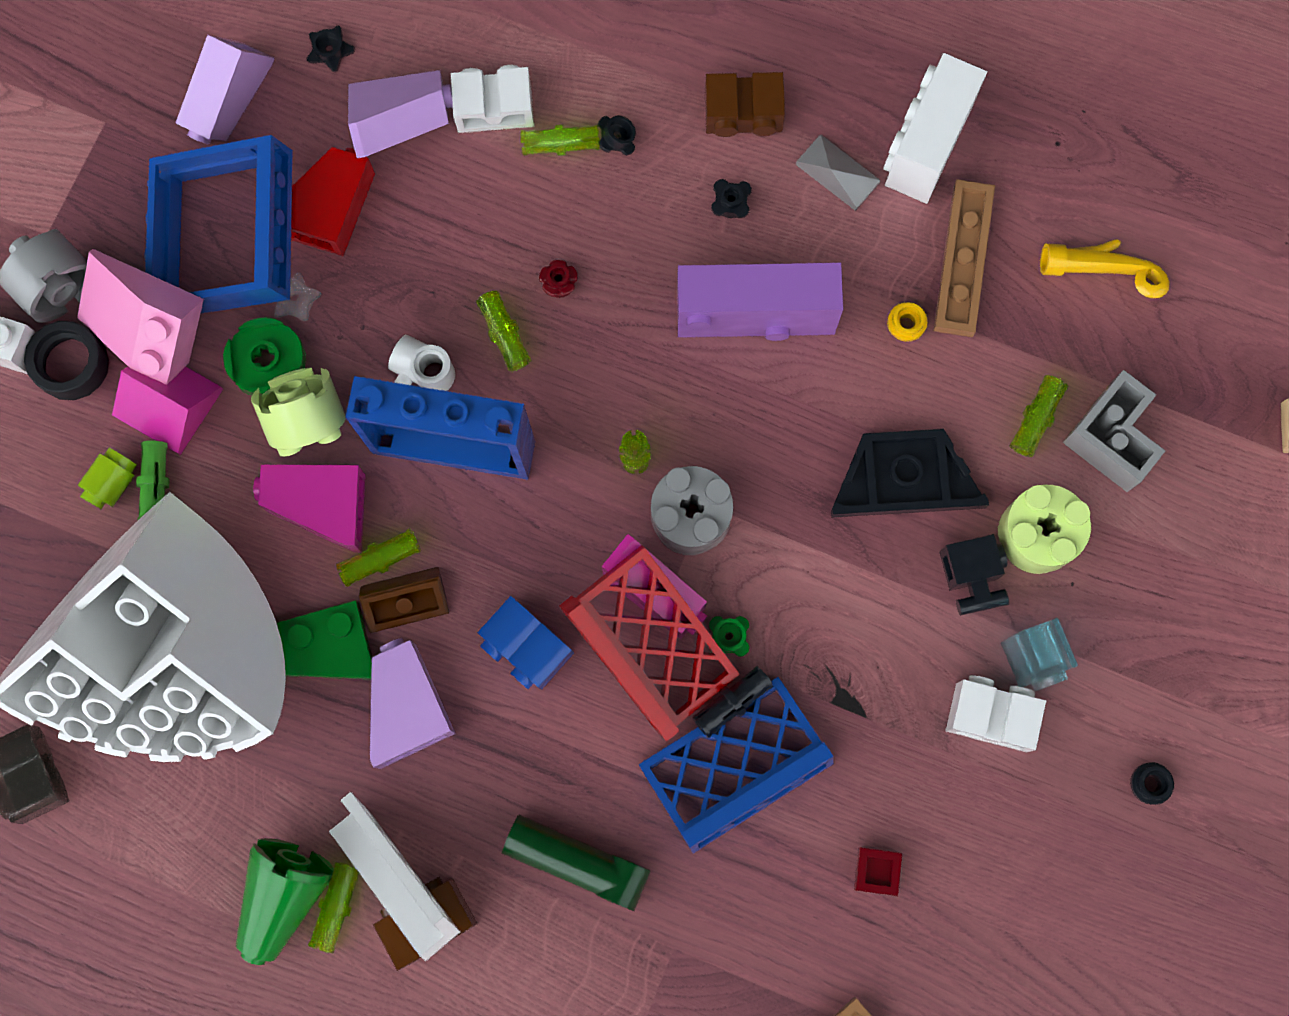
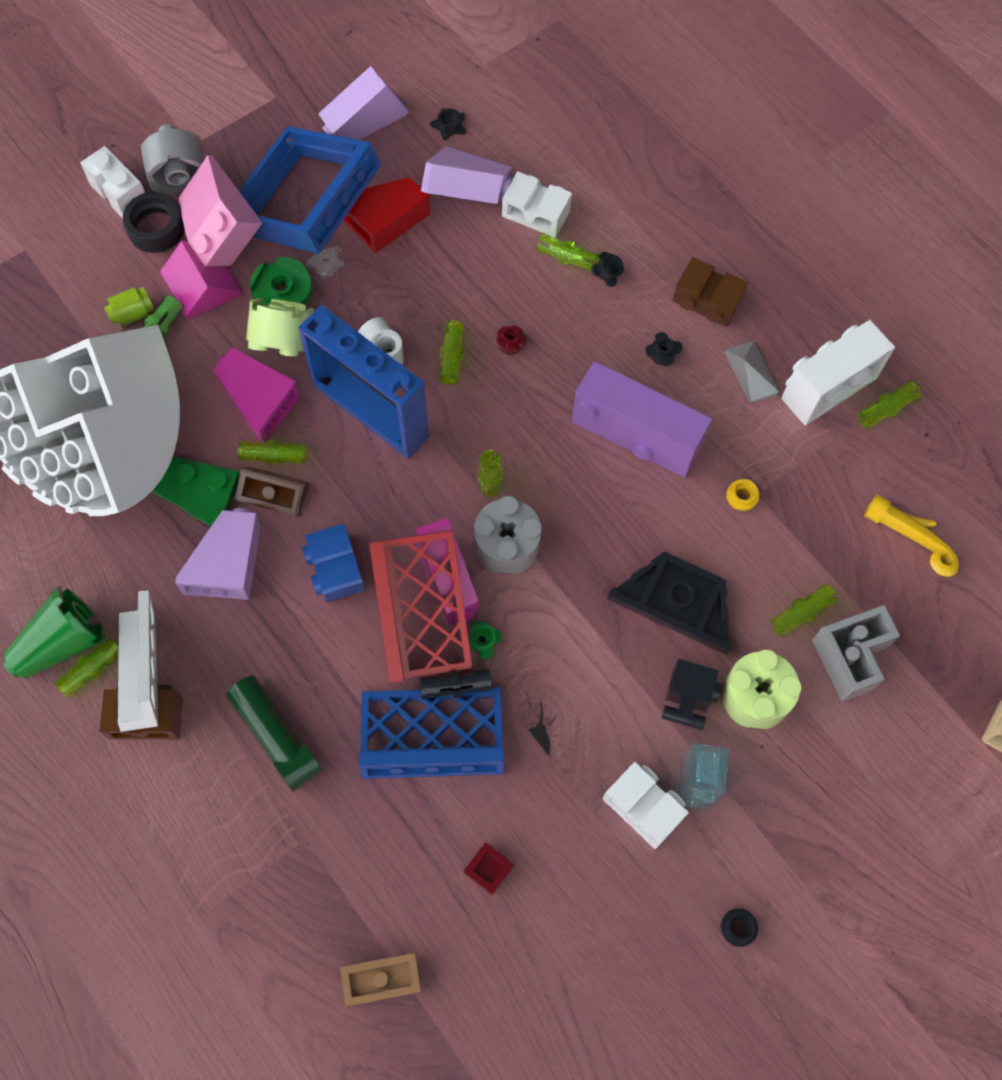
camera: 25 degrees right, 10 degrees down
medium nougat plate [933,179,995,337] -> none
none -> clear neon green pin [857,380,921,430]

